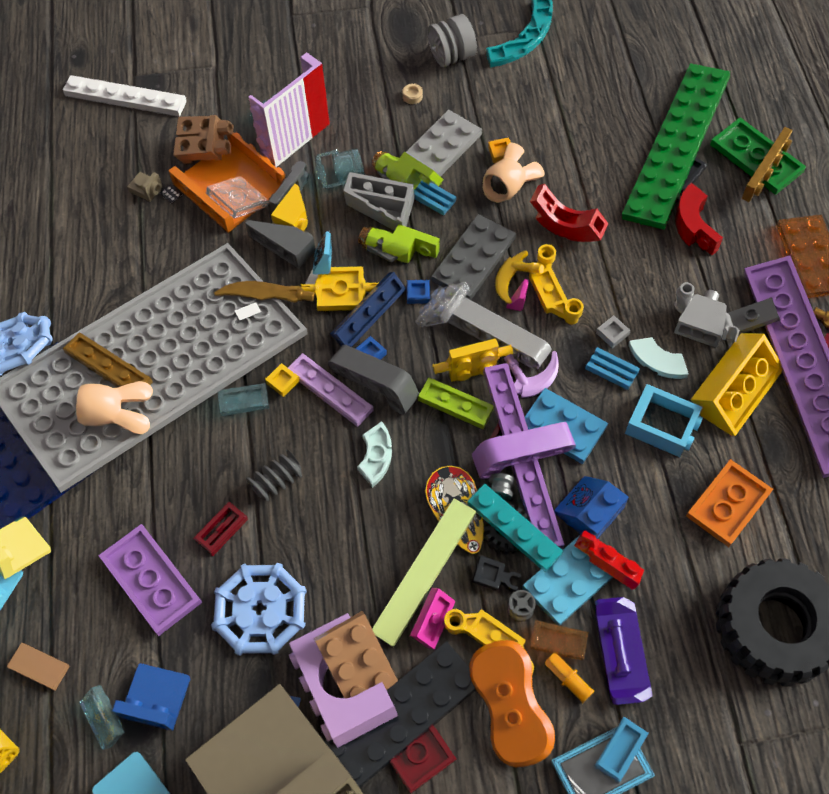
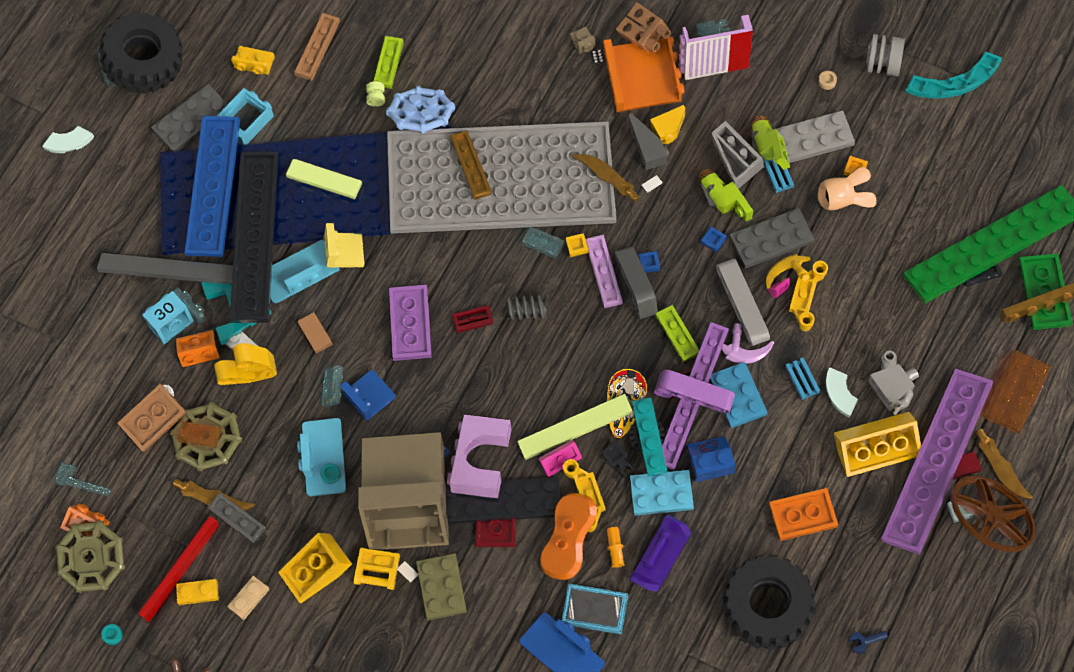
camera: 40 degrees right, 5 degrees up
light nougat piece [76,381,153,434] -> none
clear plate [206,176,269,218] -> none
light blue plate [211,563,307,656] -> none
white sticker [235,302,261,320] -> none
dark grey hinge [268,161,309,213] -> none
yellow plate [301,267,379,311] -> none
medium azure slope [313,232,332,275] -> none
medium nougat plate [313,611,398,698] -> none
clear light blue piece [315,148,364,189] -> none
dark blue tile [330,272,406,347] -> none
light aqua tile [357,421,392,488] -> none
clear plate [415,282,471,327] -> none
yellow plate [432,338,513,382] -> none
dark grey wheel [489,473,514,502] -> none
dark grey wheel [508,590,535,622] -> none
red arch [530,184,609,242] -> none
clear orange plate [530,620,589,661] -> none
red hinge [574,530,644,590] -> none
dark azure tile [594,717,648,783] -> none
light grey plate [596,315,631,348] -> none
medium azure window [625,384,703,457] -> none
red arch [675,183,723,255] -> none
dark grey plate [728,297,780,335] -> none

